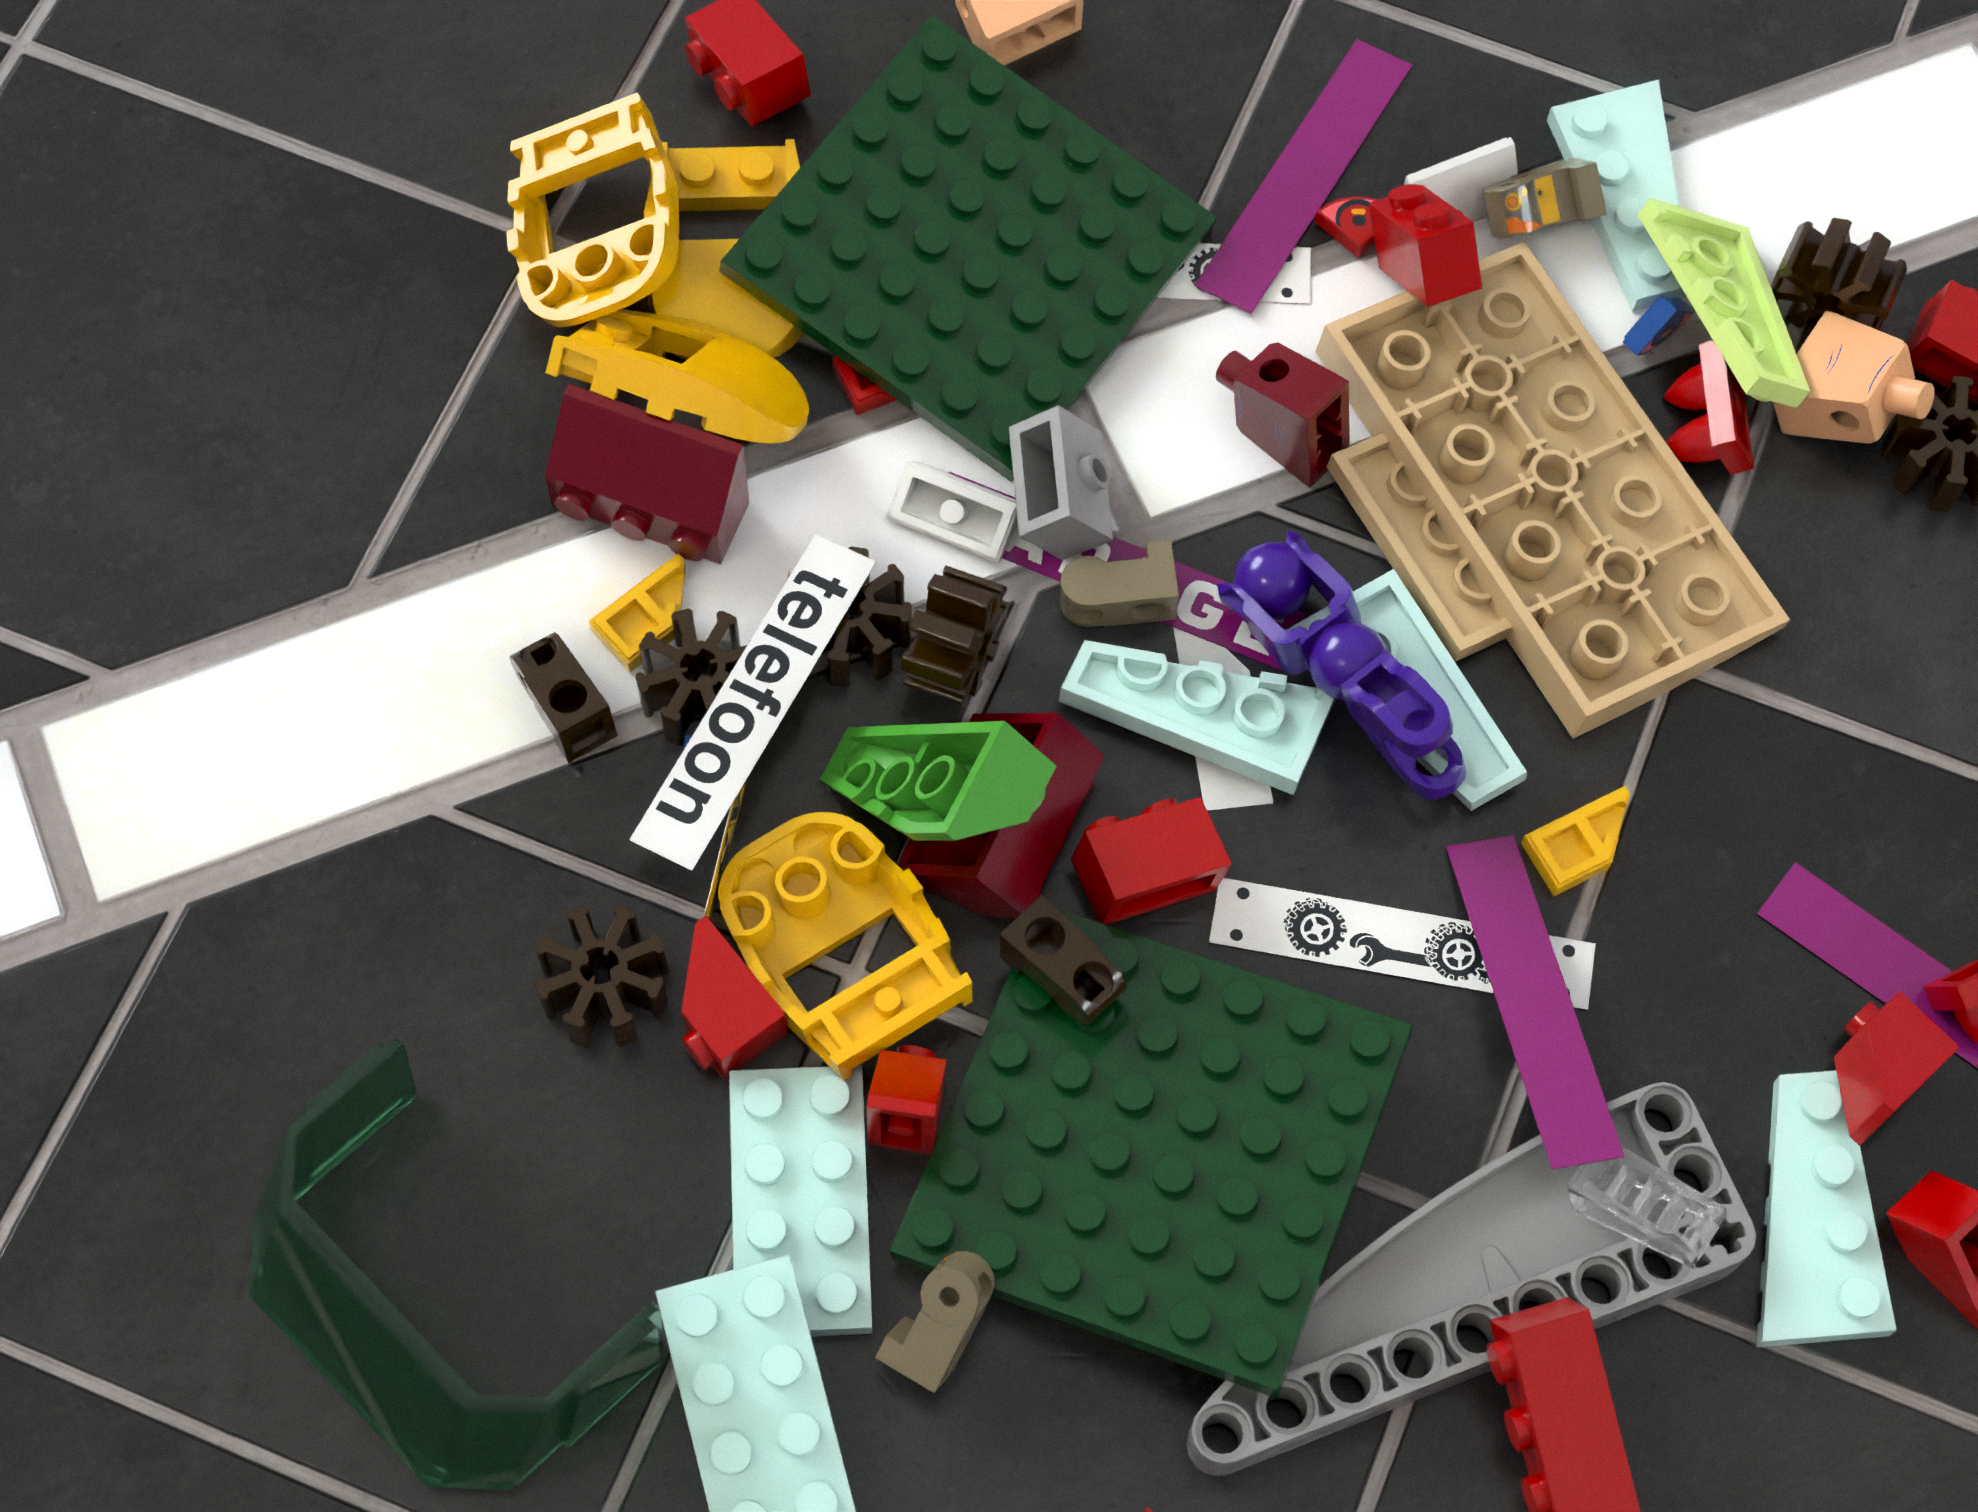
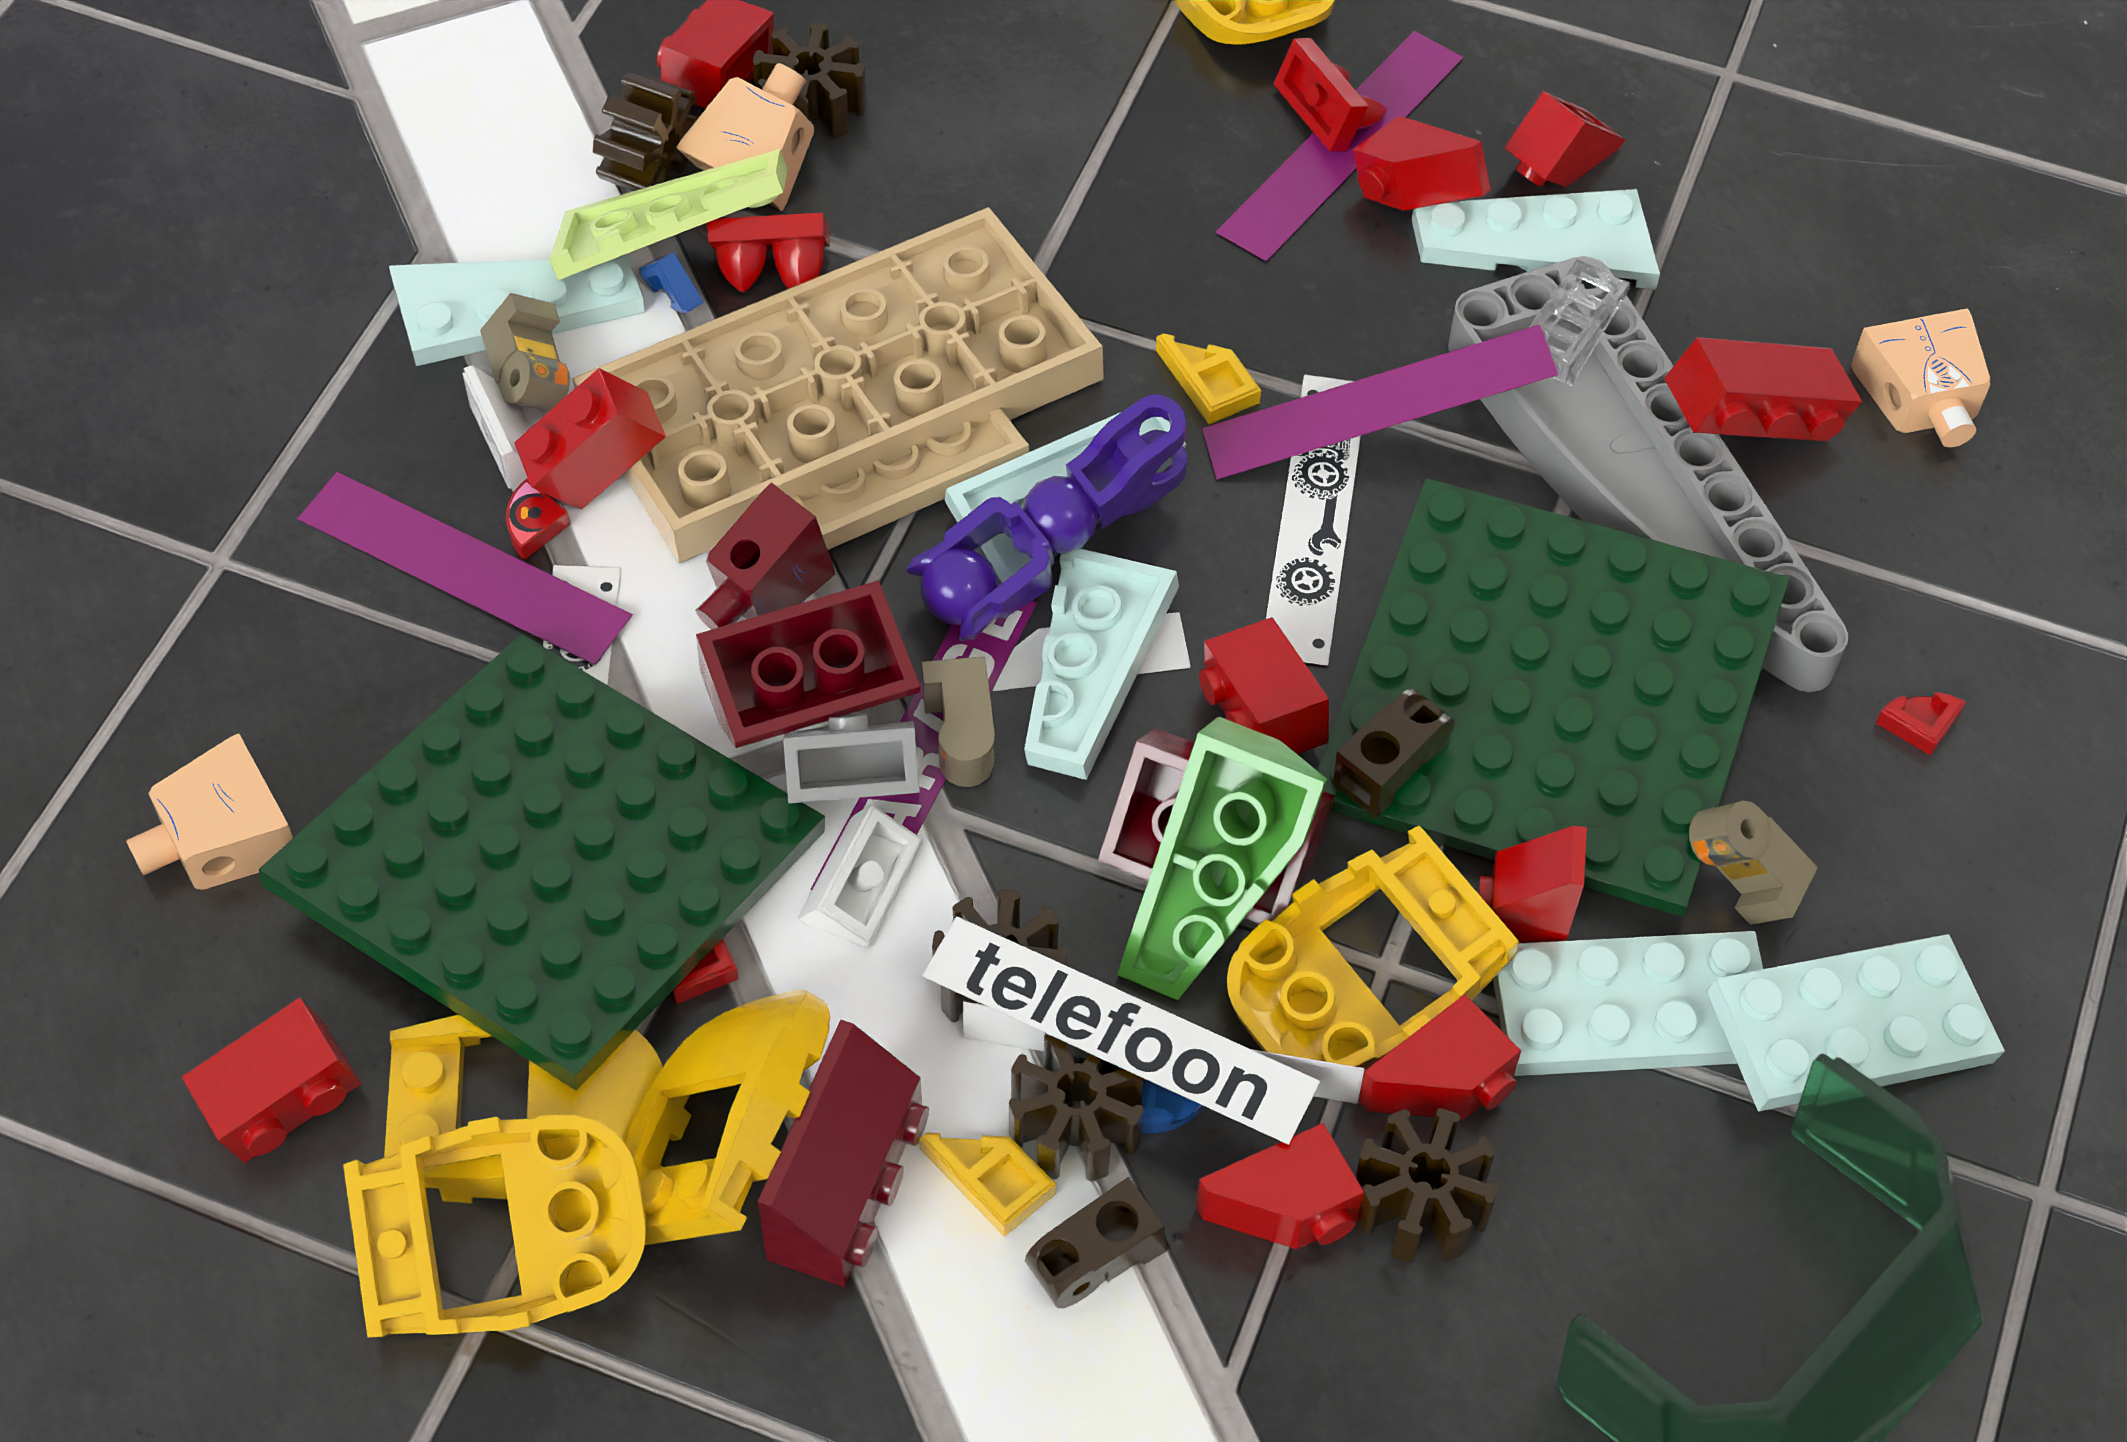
camera: 90 degrees left, 10 degrees down
dark brown gear [901,565,1009,706] -> none
none -> dark red slope [696,580,921,748]
none -> red slope [1196,1123,1364,1250]

